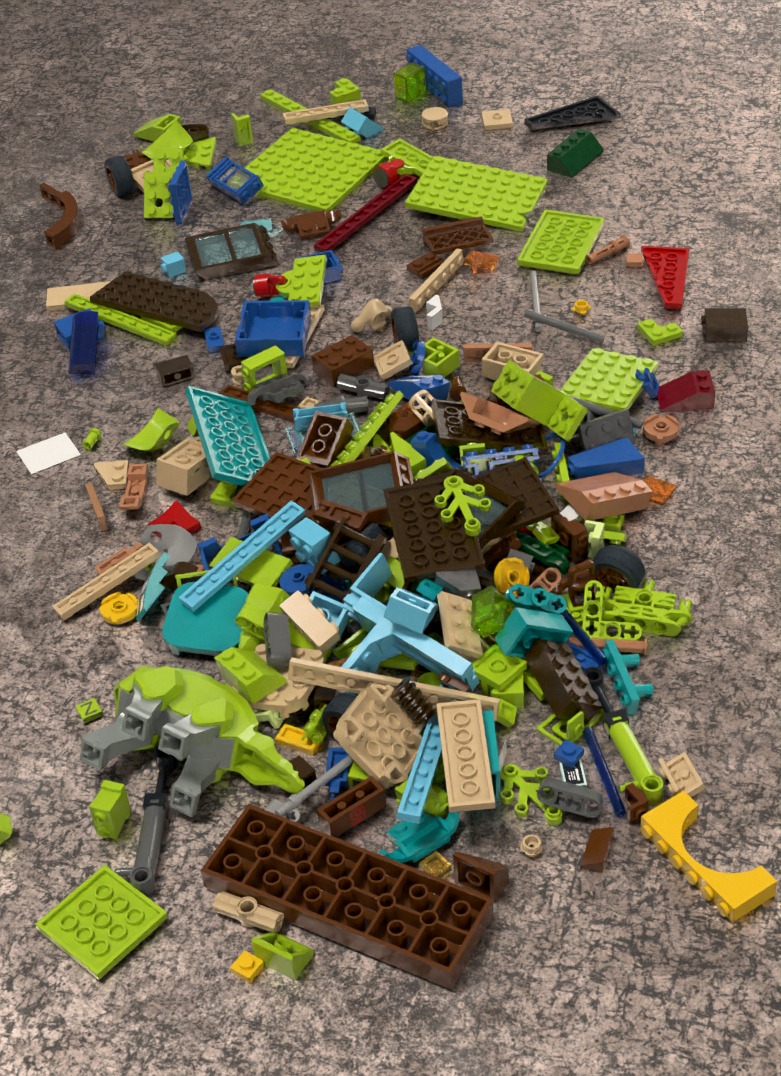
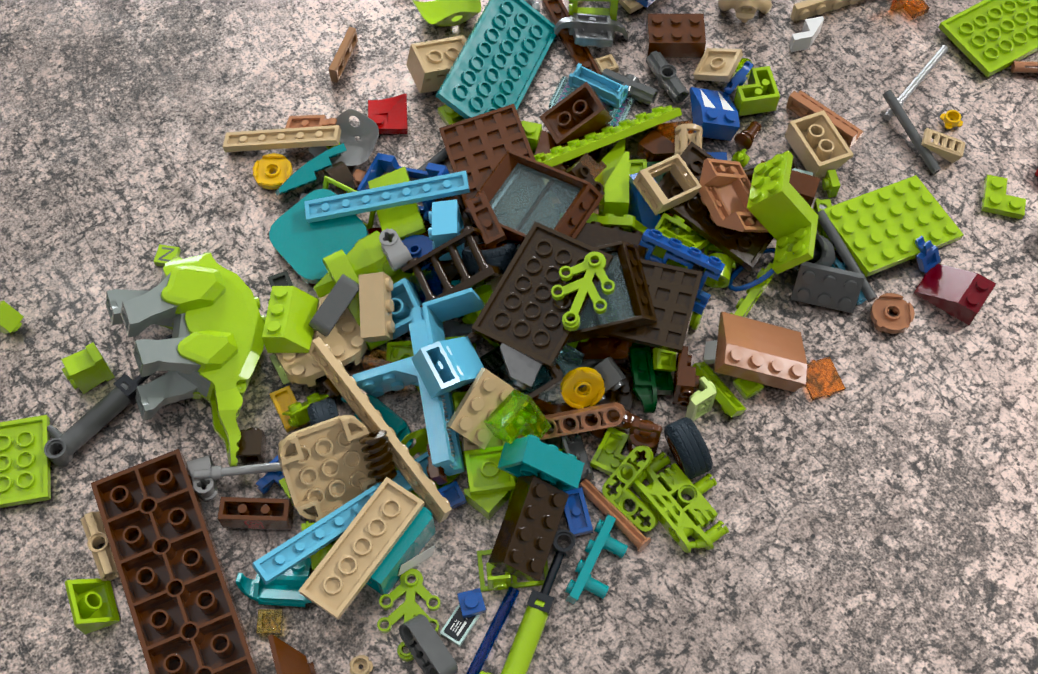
camera: 35 degrees right, 20 degrees up
tan wing [94,460,129,490] -> none
nougat slope [119,464,148,510] -> none
yellow plate [230,950,264,984] -> none
black wheel [391,306,419,351] -> none
teal plate [416,579,444,601] -> none
lime plate [496,698,517,728] -> none
teal axle [505,584,567,614] -> none
clear blue piece [552,593,607,665] -> none
blue slope [567,437,645,480] -> none
none -> pearl dark grey plate [267,270,293,289]
none -> light grey piece [379,229,412,272]
none -> tan window [633,154,702,215]
none -> tan slope [921,128,965,163]

